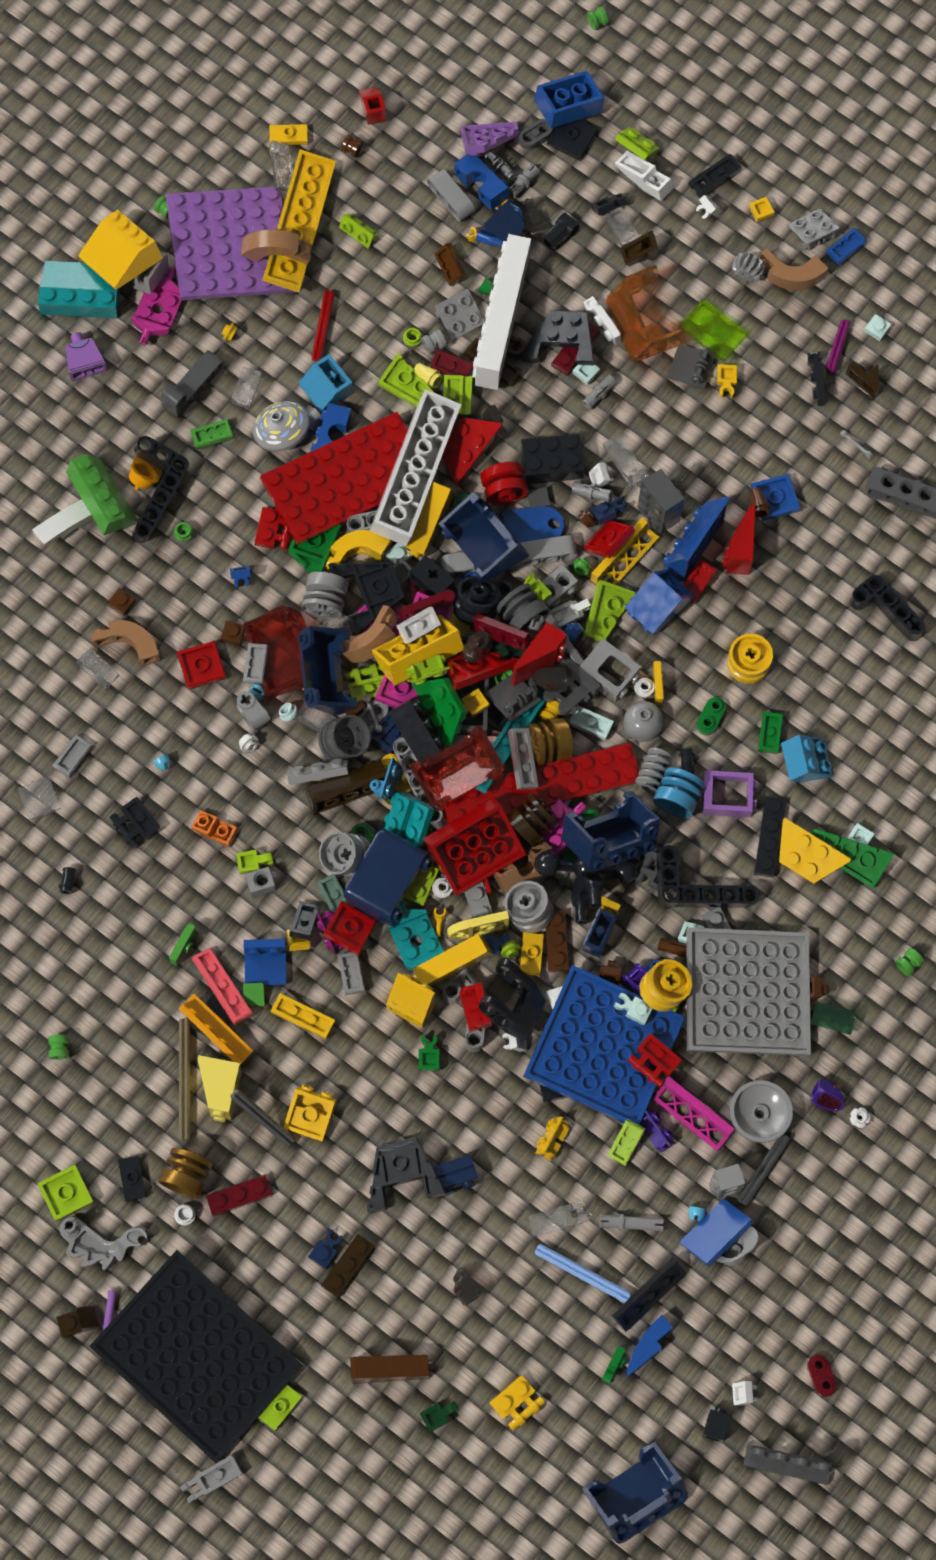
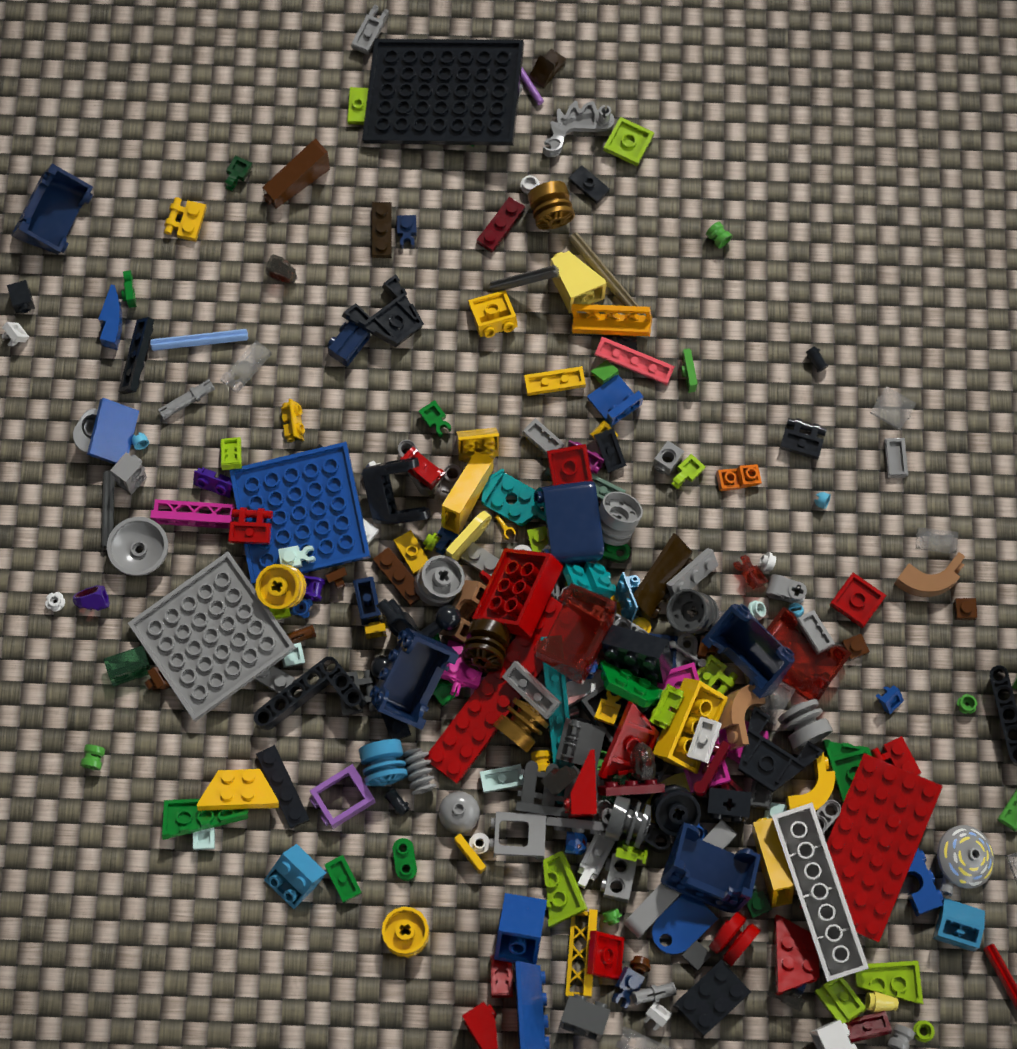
camera: 145 degrees right, 0 degrees up
none -> clear red plate [733,555,768,589]

